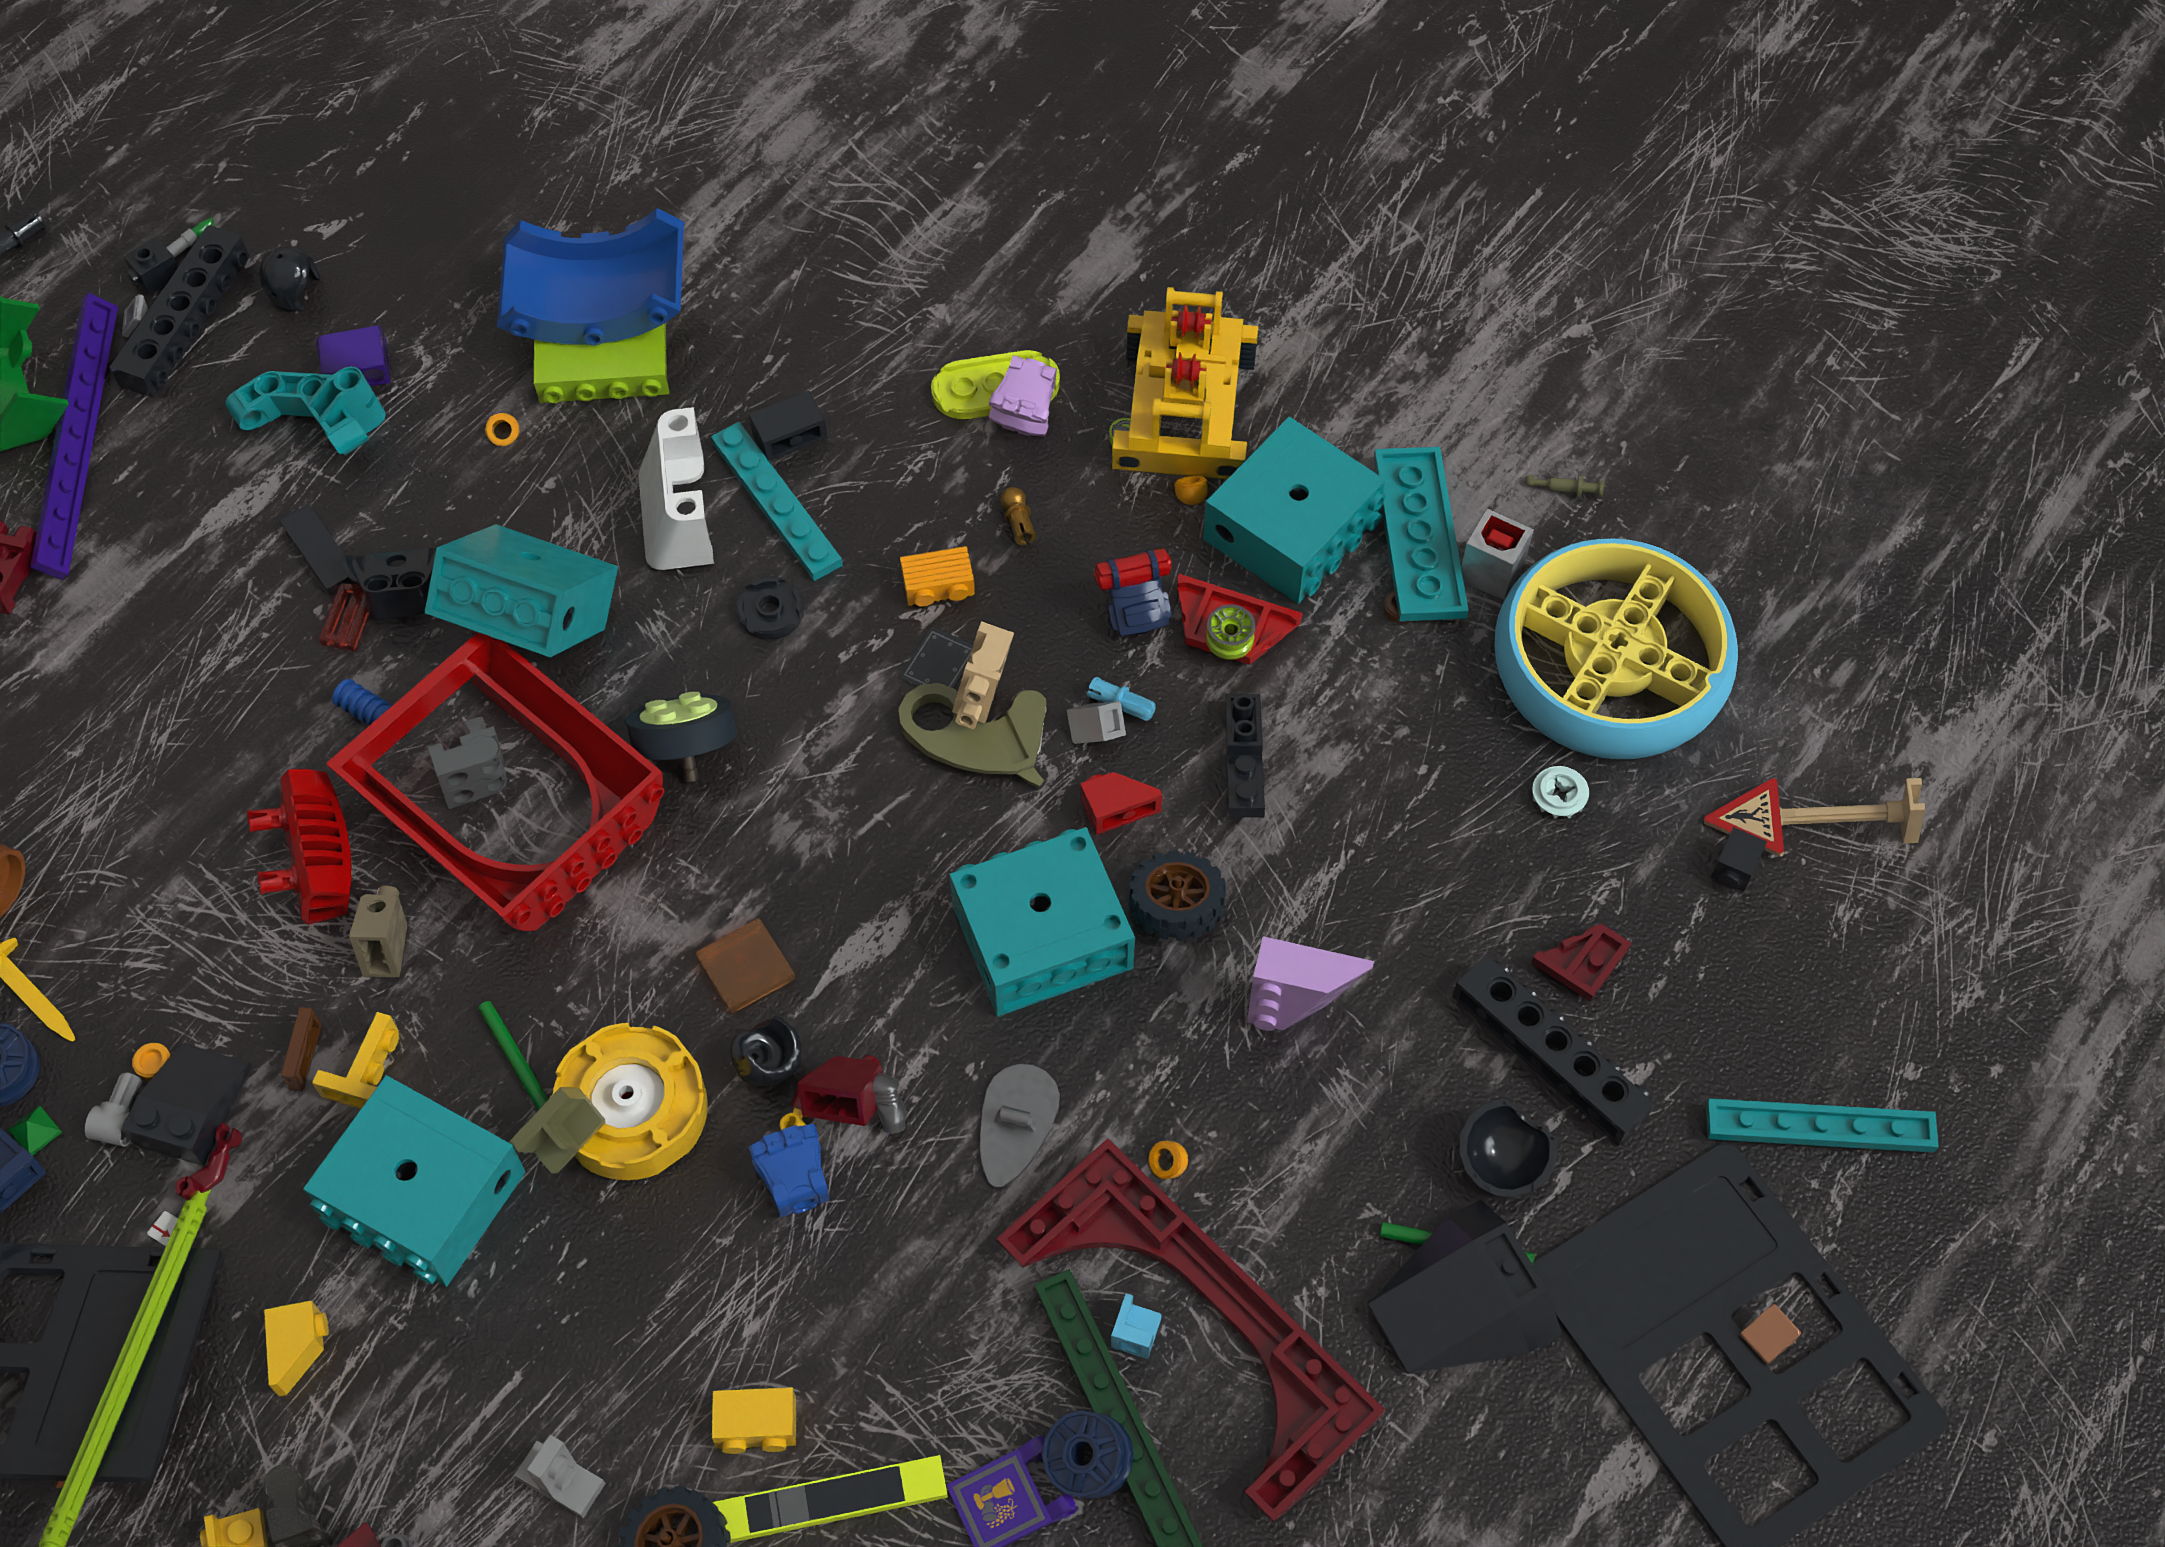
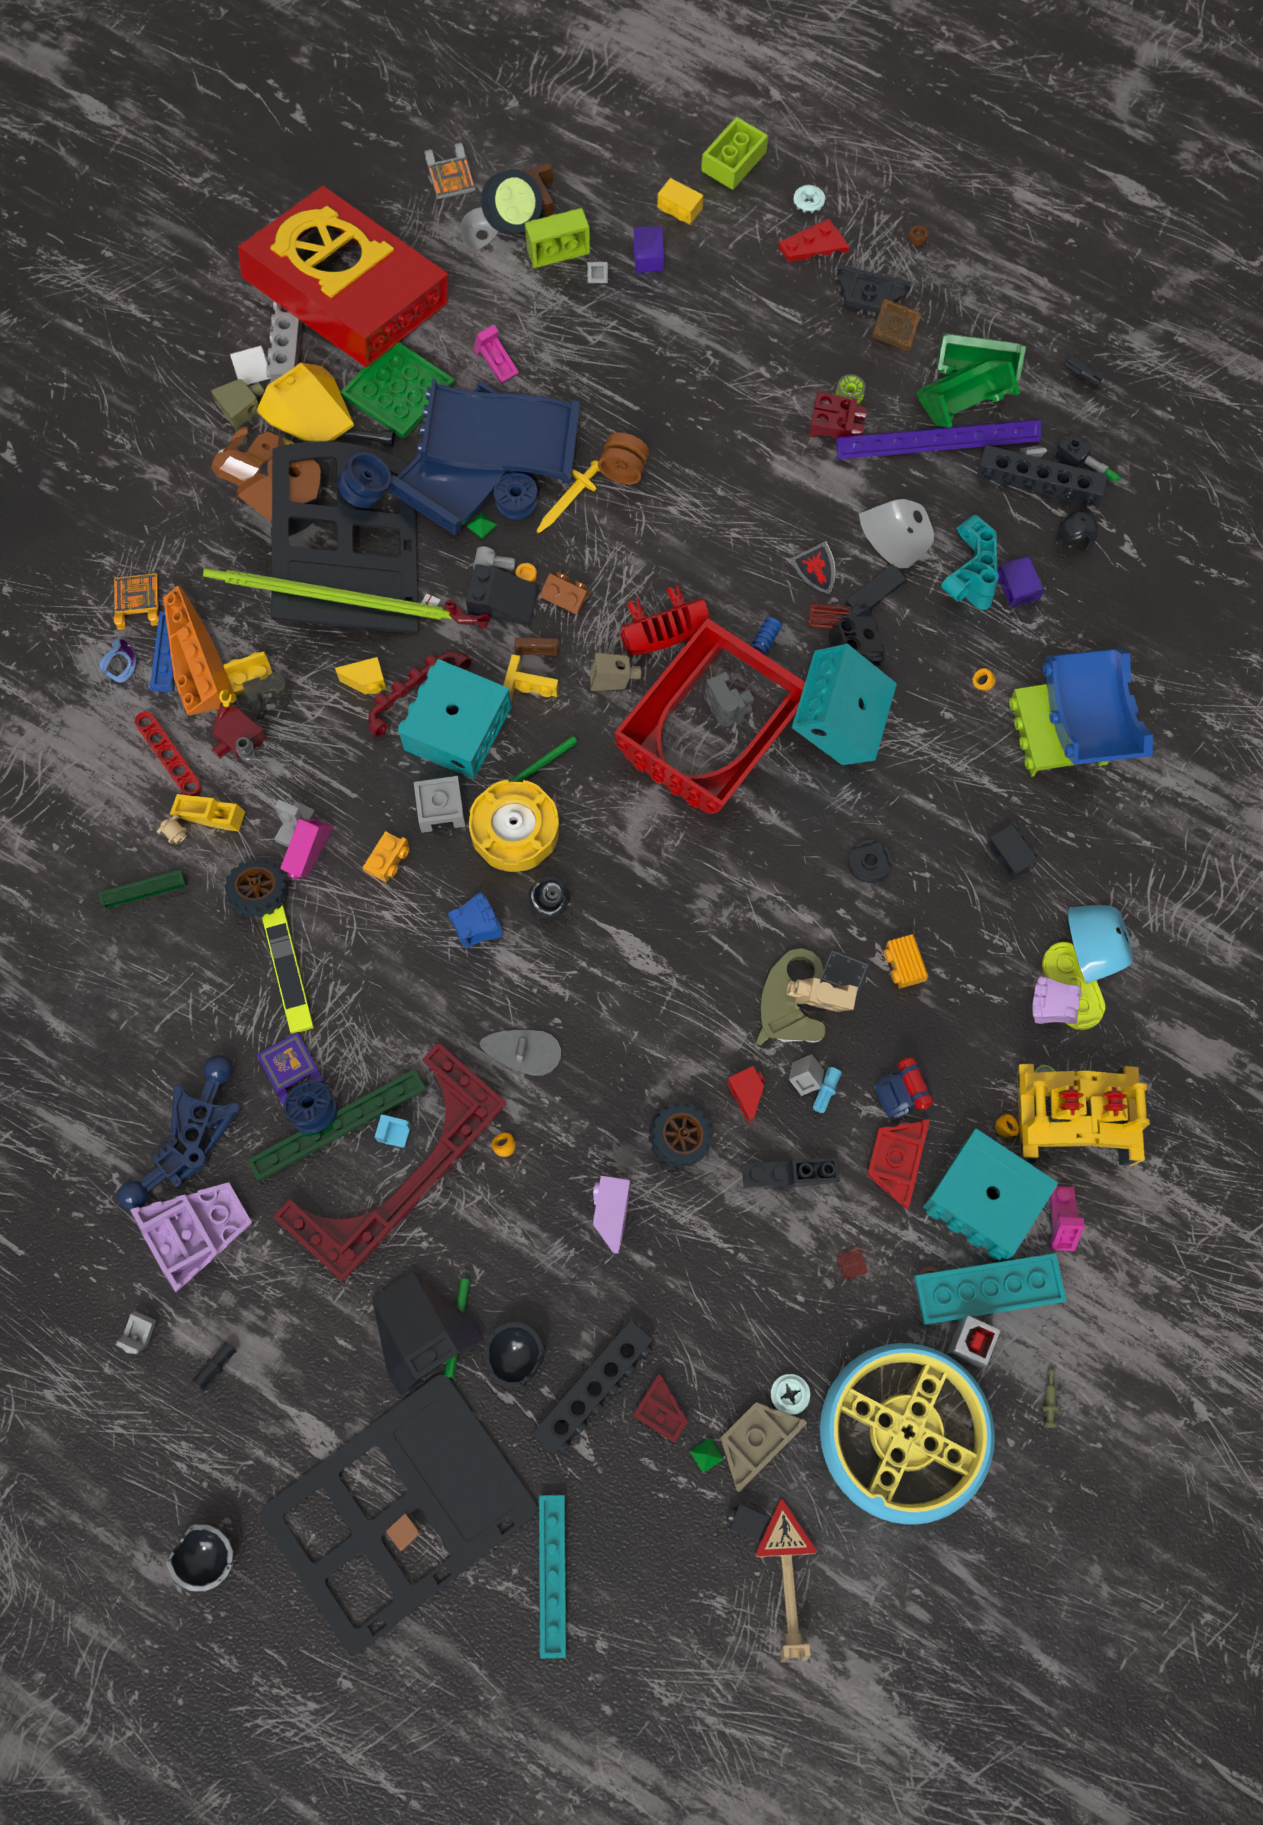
camera: 85 degrees right, 10 degrees up
olive panel [510,1087,605,1173] -> none
black wheel [626,692,737,782] -> none
white windscreen [638,407,714,570] -> none
clear orange tile [695,918,796,1014] -> none
teal plate [711,422,843,581] -> none
yellow brick [712,1387,796,1454] -> none
dark red torso [780,1055,907,1134] -> none
teal gear [950,827,1135,1017] -> none
pearl gold pin [1000,487,1036,545] -> none
lime wheel [1206,604,1255,660] -> none
none -> dark pink slope [280,818,334,879]
none -> light orange bracket [363,831,410,883]
none -> dark red bar [368,651,472,737]
none -> light grey panel [414,776,465,833]
none -> dark orange bracket [540,571,592,615]
none -> green slope [690,1438,724,1473]
none -> dark tan wing [721,1402,807,1492]
none -> shield [791,541,836,594]
none -> clear red tile [836,1249,868,1281]
none -> light grey piece [859,499,934,568]
none -> dark pink bracket [1049,1186,1085,1251]
none -> medium azure piece [1068,905,1133,984]

